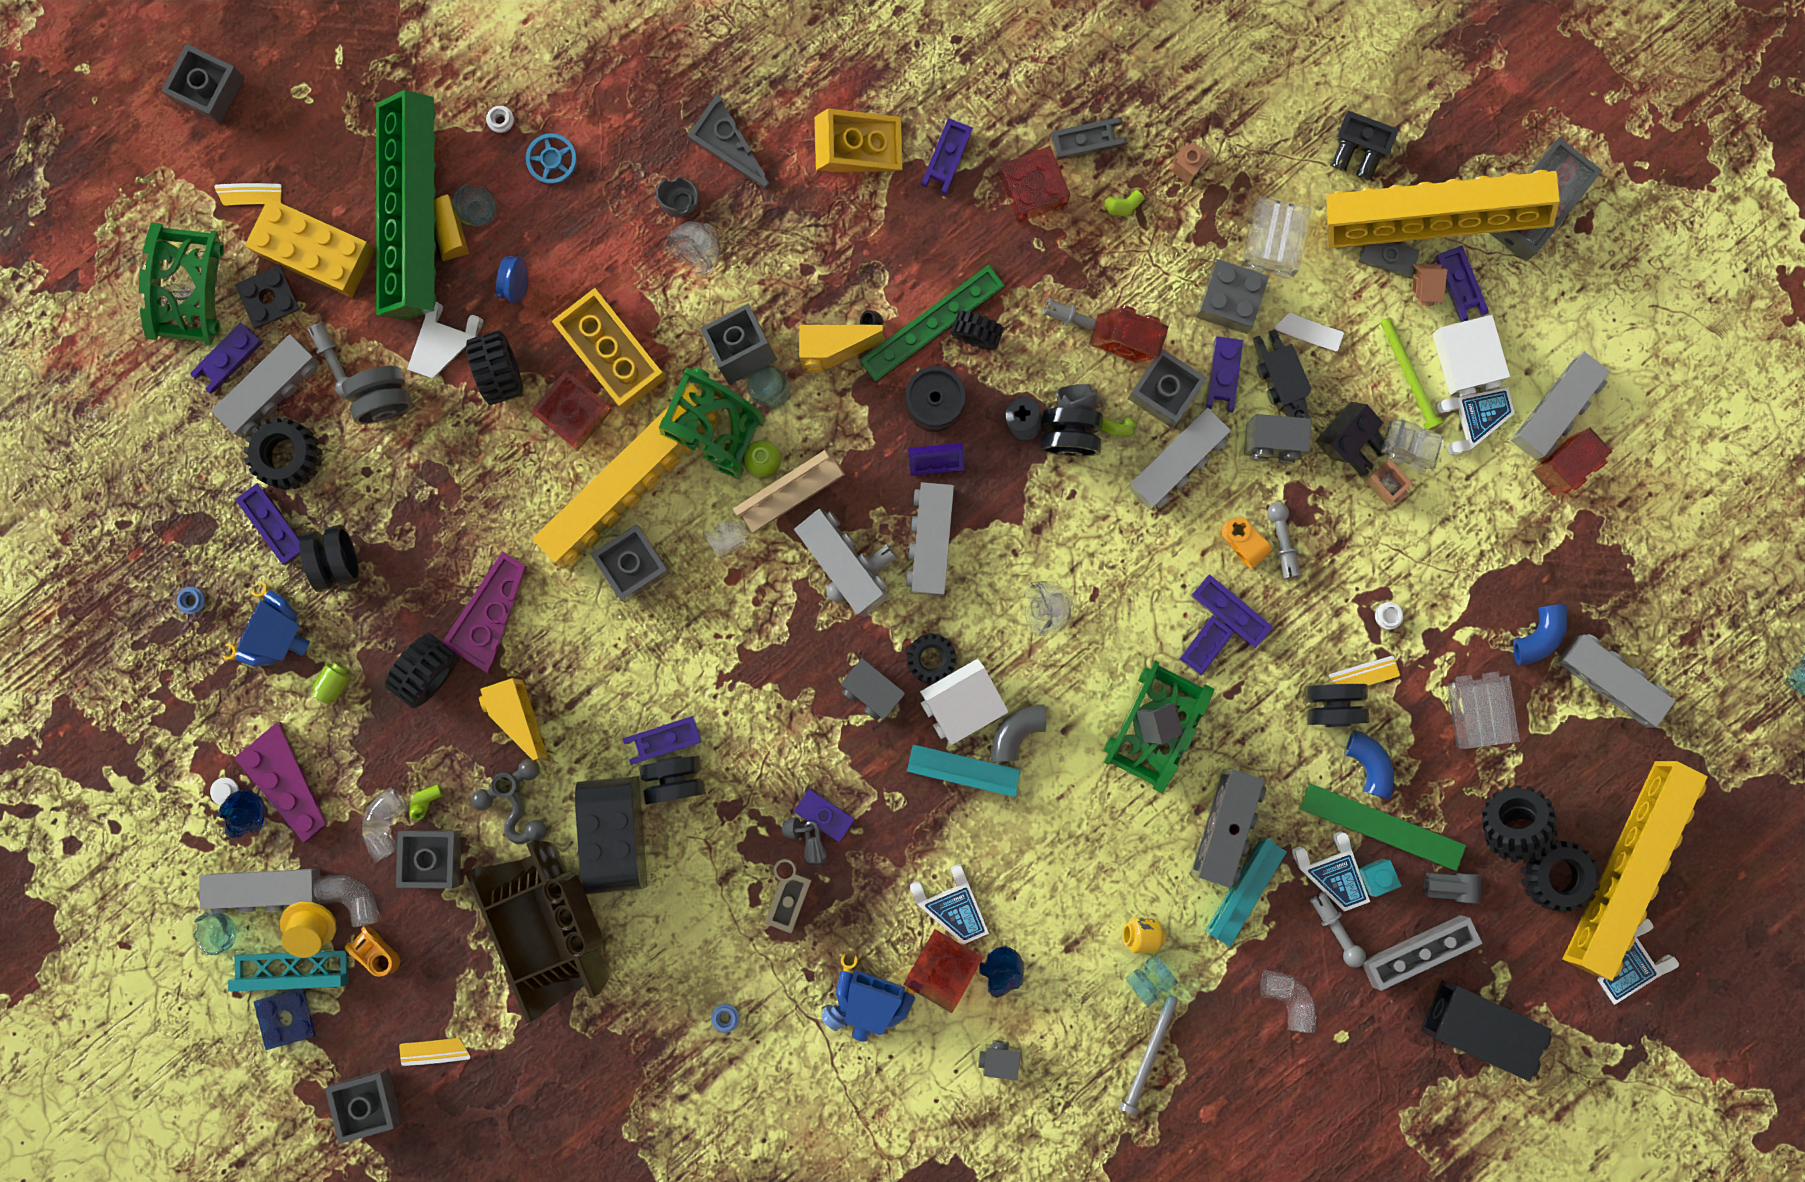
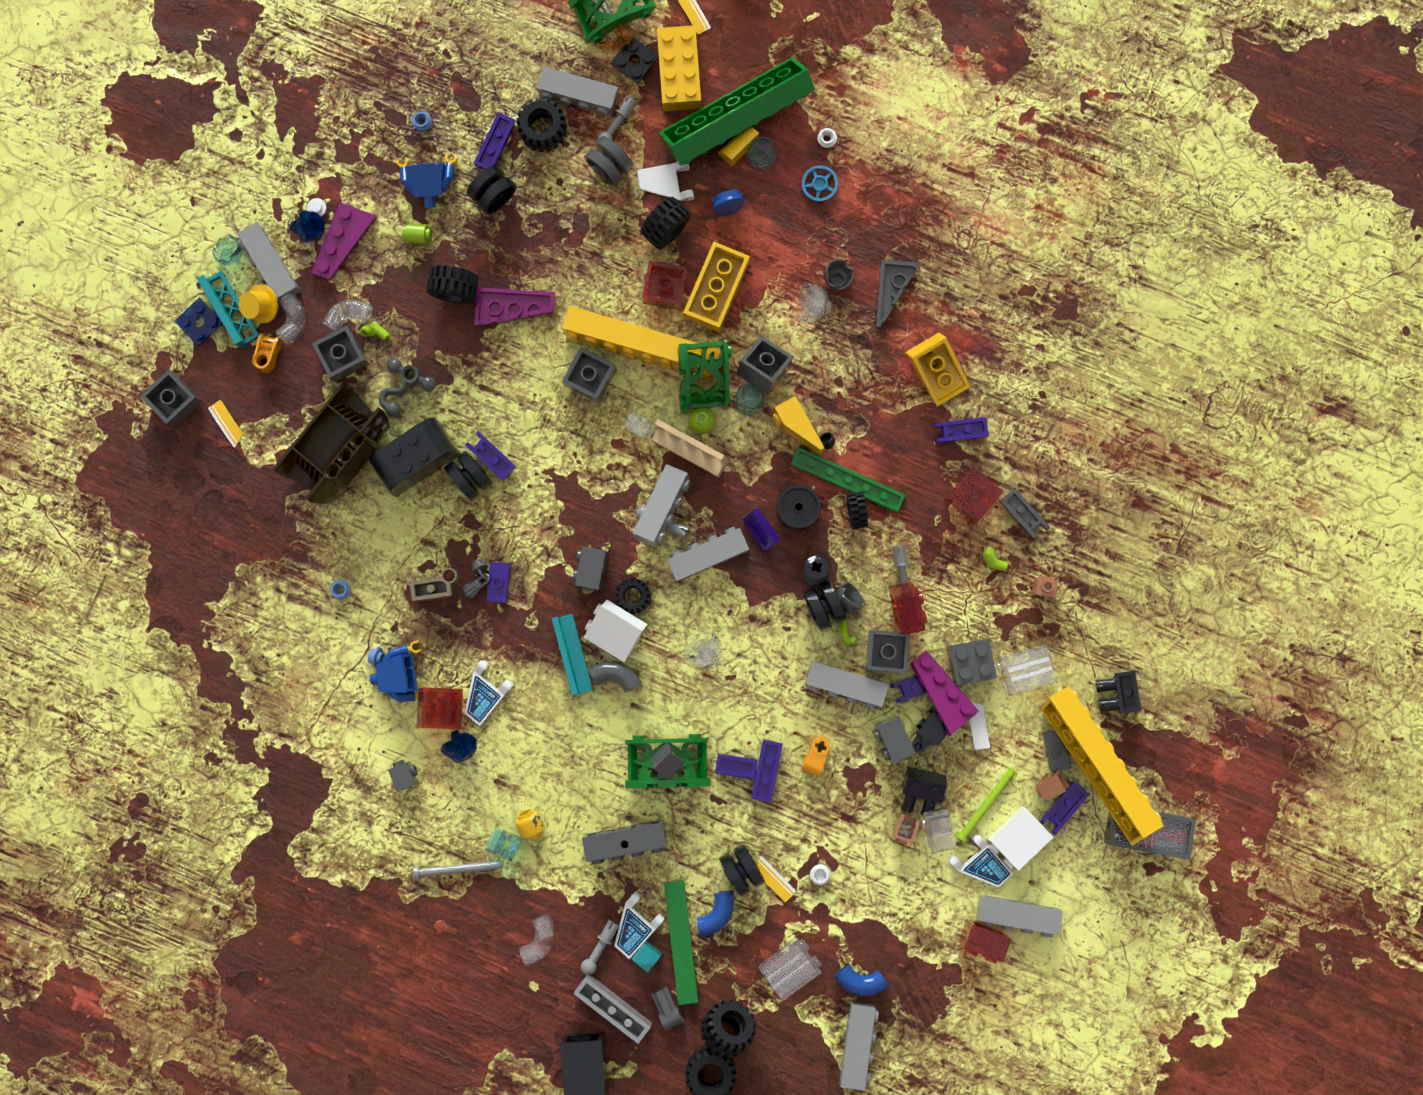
camera: 70 degrees right, 0 degrees up
dark purple hinge [190,322,263,394] -> none
yellow slope [479,678,548,760] -> none
teal fence [1205,837,1287,947] -> none
light grey pin [1267,502,1301,580] -> none
none -> clear orange plate [599,24,633,49]
none -> magenta wing [910,650,979,737]

